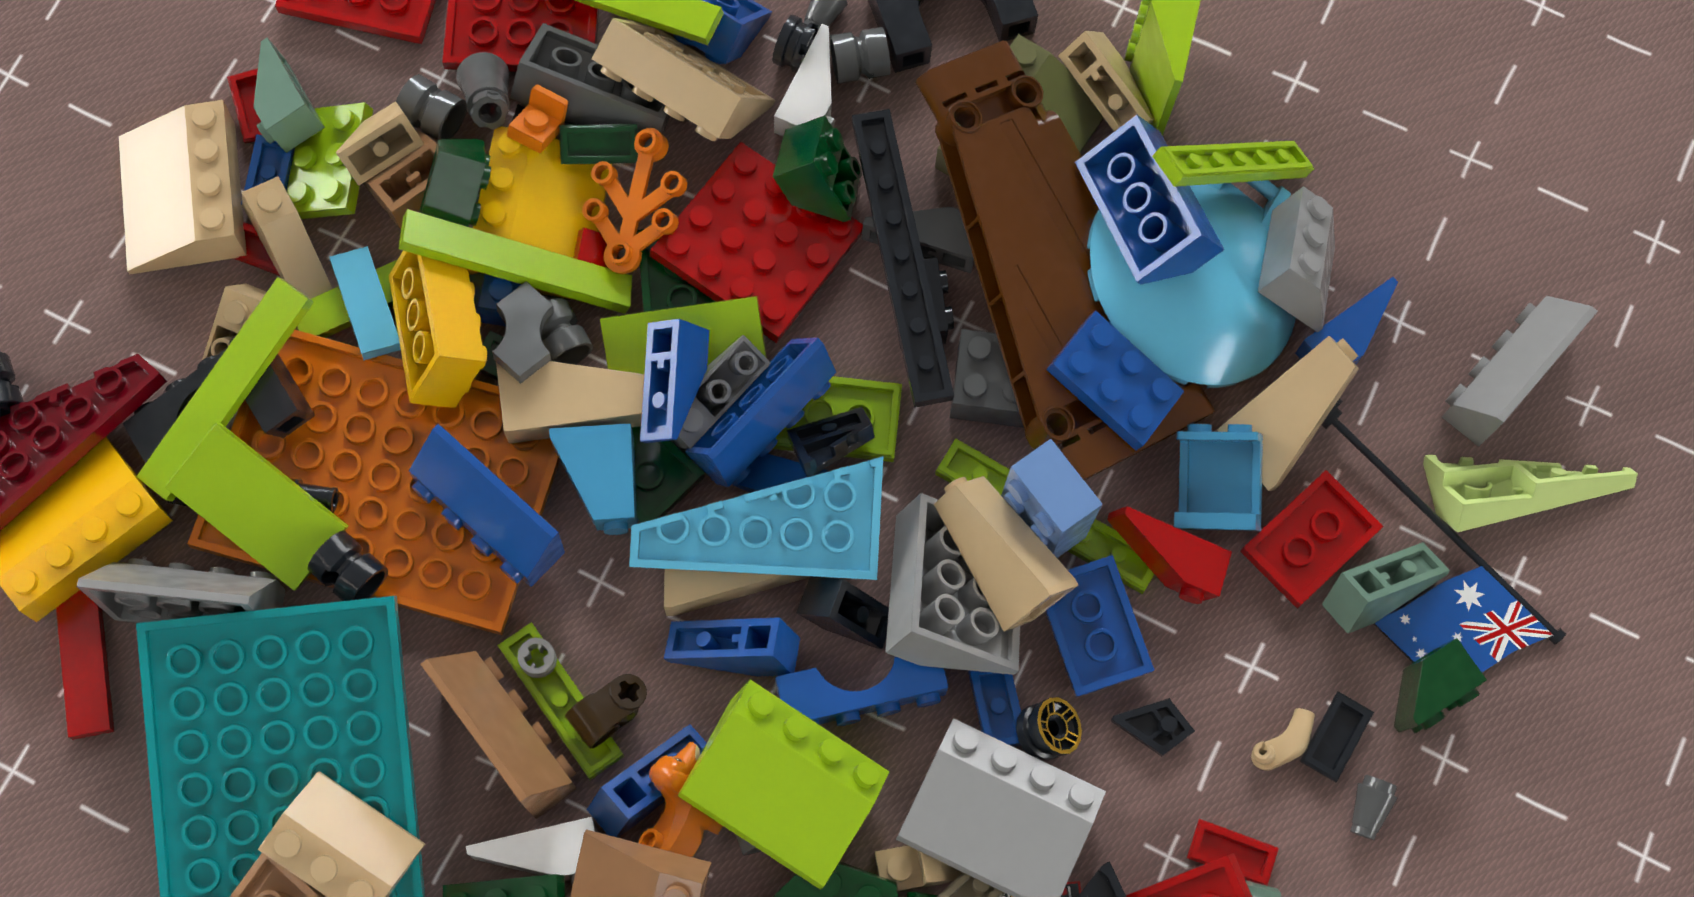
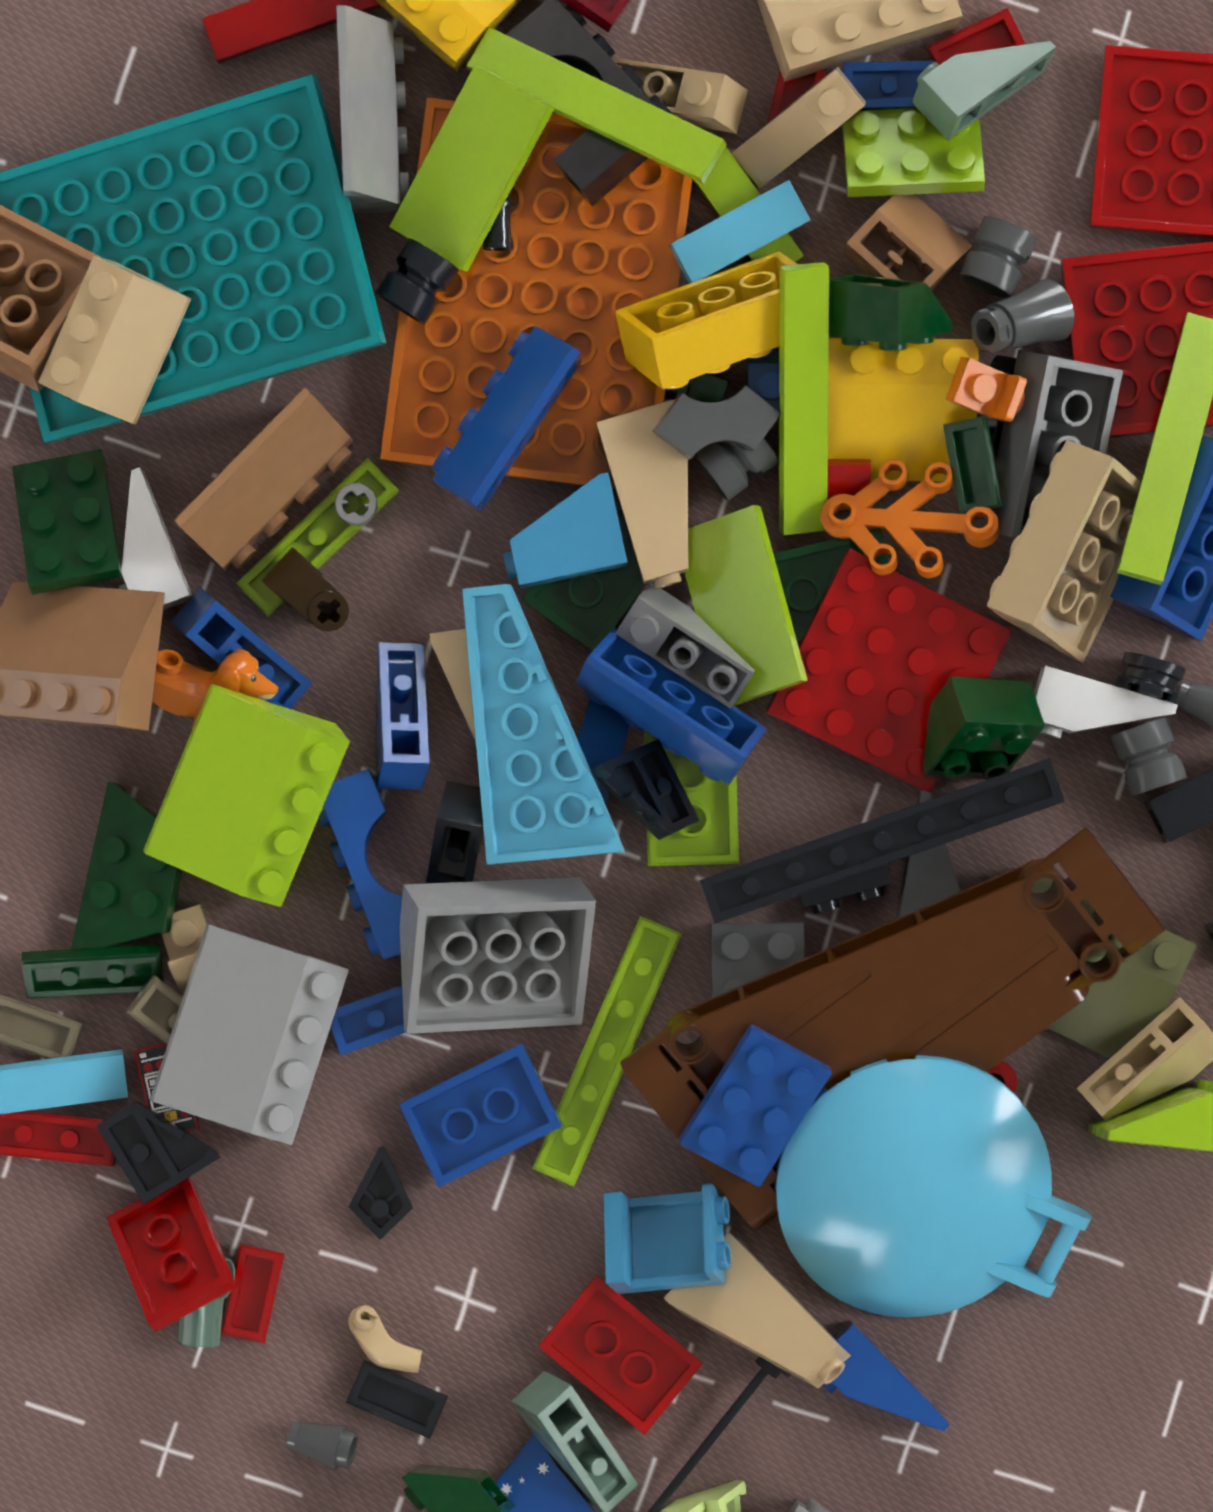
camera: 90 degrees right, 15 degrees up
tan slope [336,101,424,186] -> none
blue slope [640,319,709,443] -> none
tan slope [934,476,1078,632] -> none
medium blue brick [1001,439,1103,558] -> none
black wheel [1016,697,1082,761] -> none
blue slope [1075,115,1225,285] -> none
red slope [1107,506,1232,604] -> none
lime tile [1152,141,1314,187] -> none
light grey slope [1258,186,1335,332] -> none

